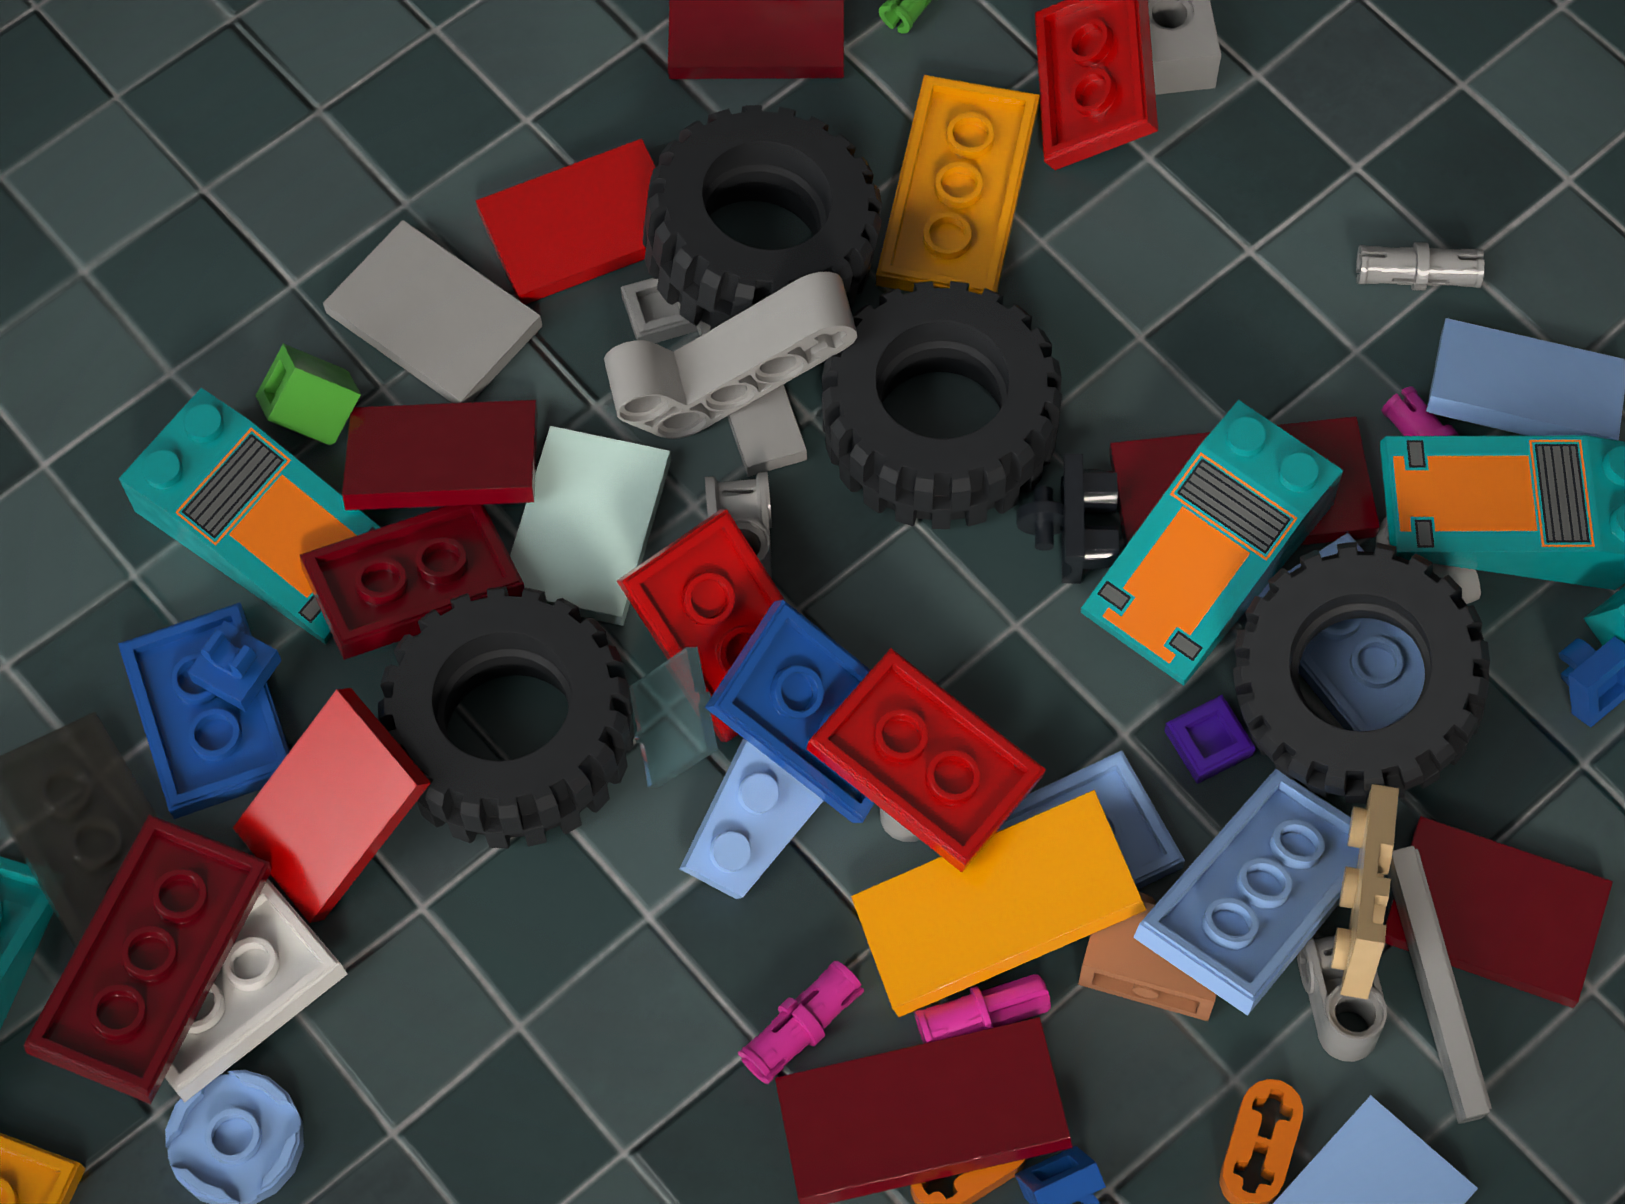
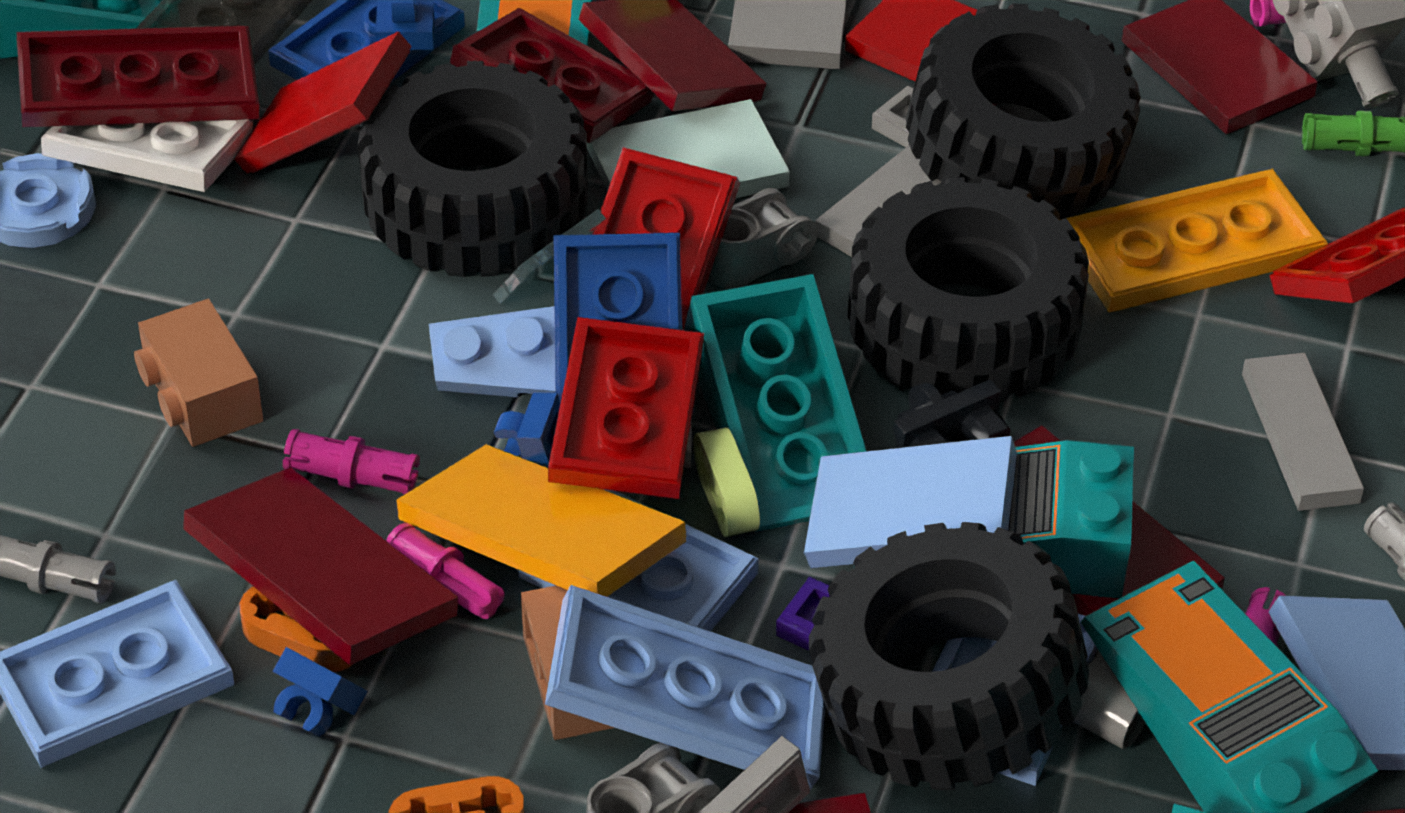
camera: 55 degrees right, 20 degrees down
light grey beam [604,272,857,439] -> none
tan wing [1331,784,1399,1000] -> none
none -> nougat brick [134,298,263,447]
none -> blue tile [494,393,561,468]
none -> teal slope [684,274,867,532]
none -> yellowish green beam [693,427,760,537]
none -> light blue tile [804,436,1017,568]
none -> light grey tile [1242,353,1364,511]

